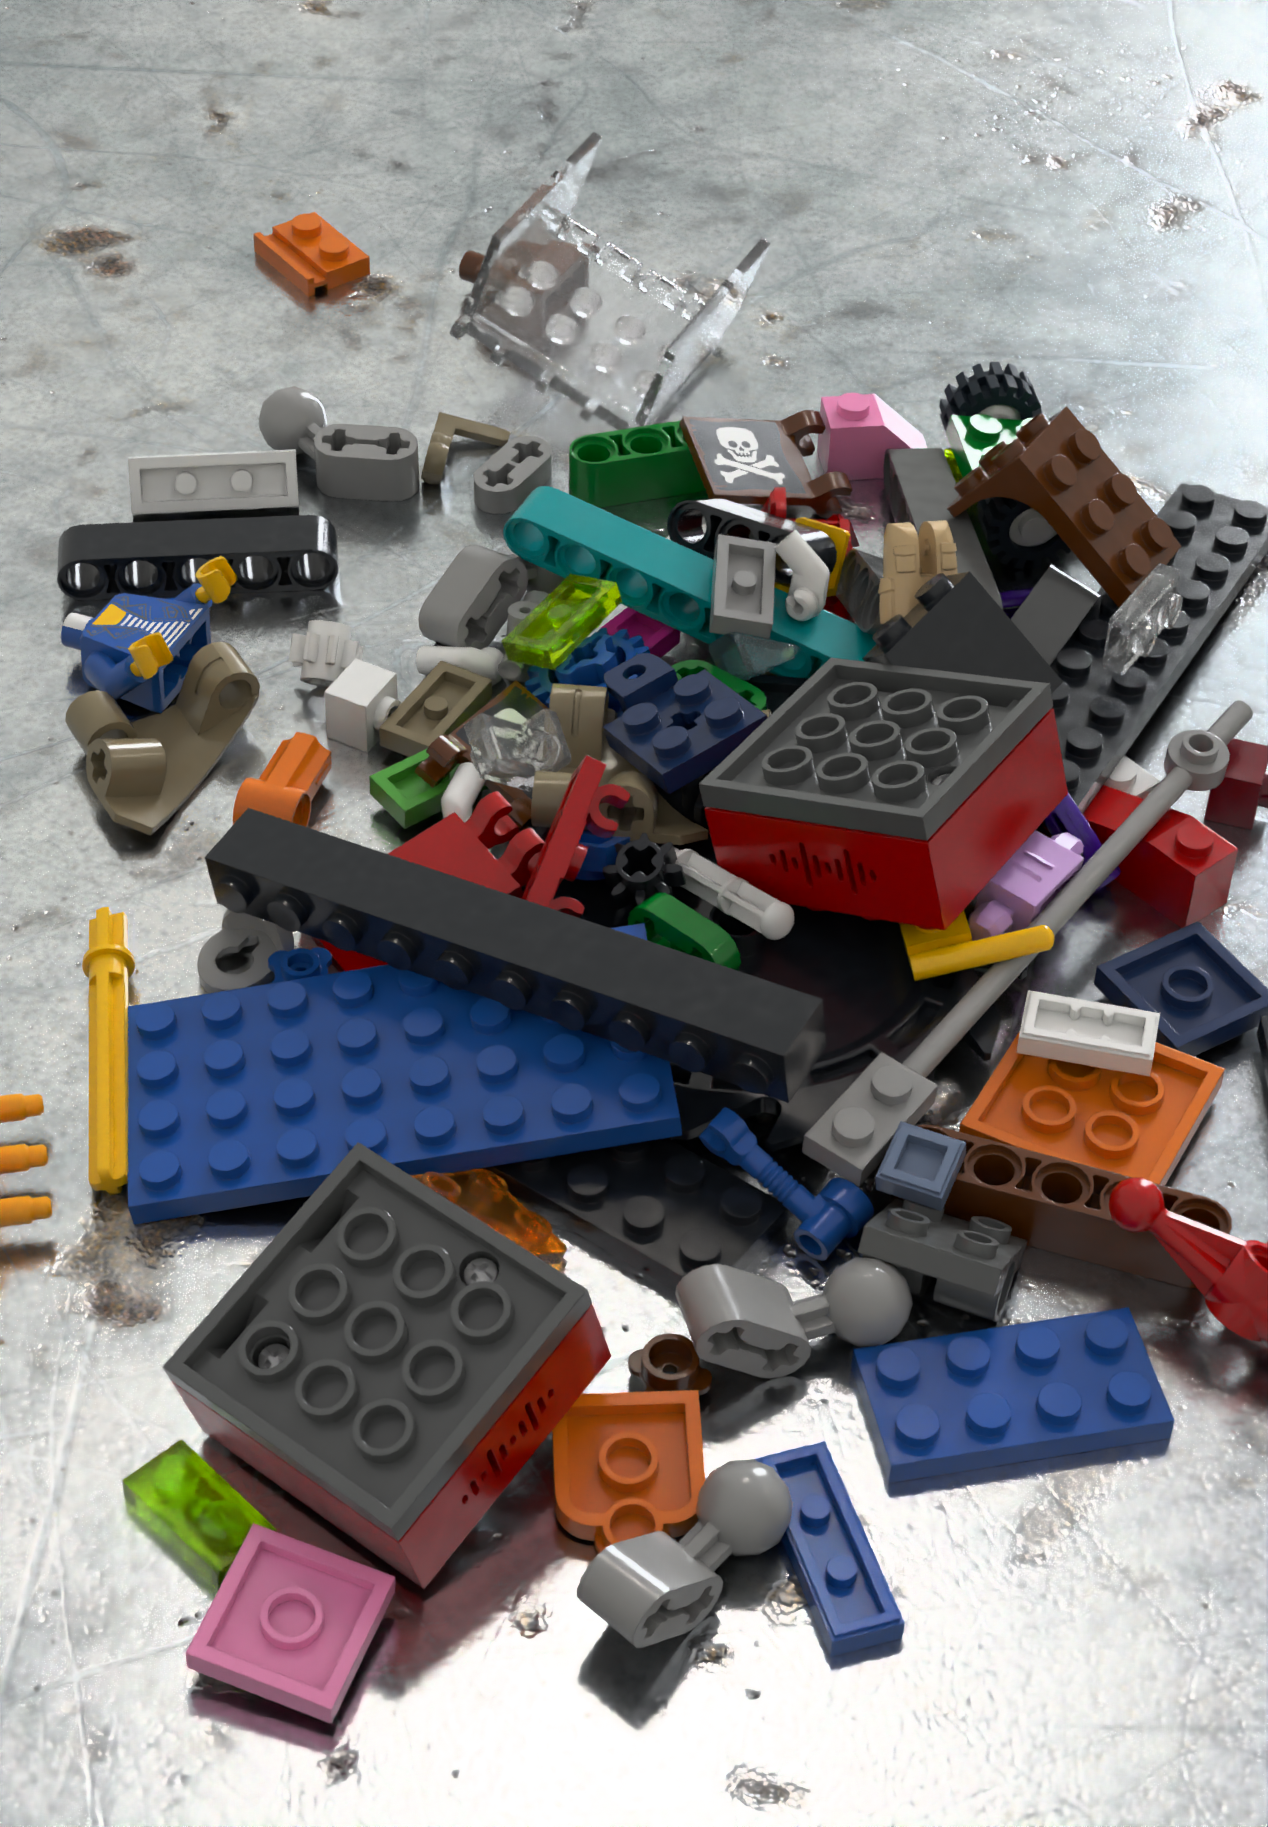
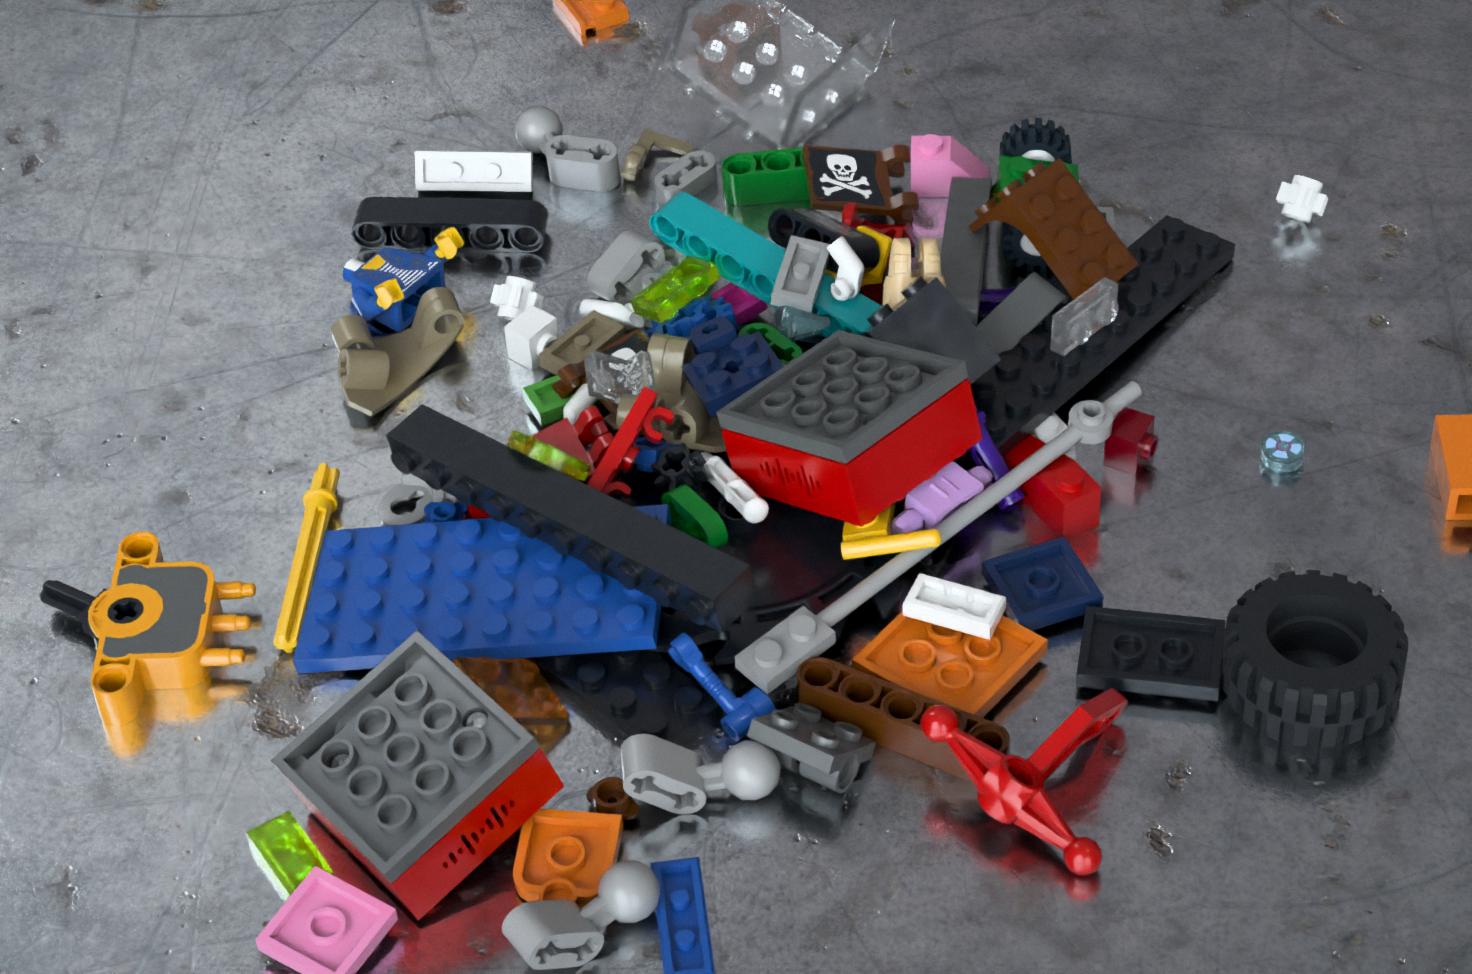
camera: 15 degrees right, 0 degrees up
orange piece [233,732,332,827] -> none
blue plate [851,1307,1175,1483] -> none
sand blue tile [875,1121,966,1211] -> none
none -> clear neon green tile [506,429,592,481]

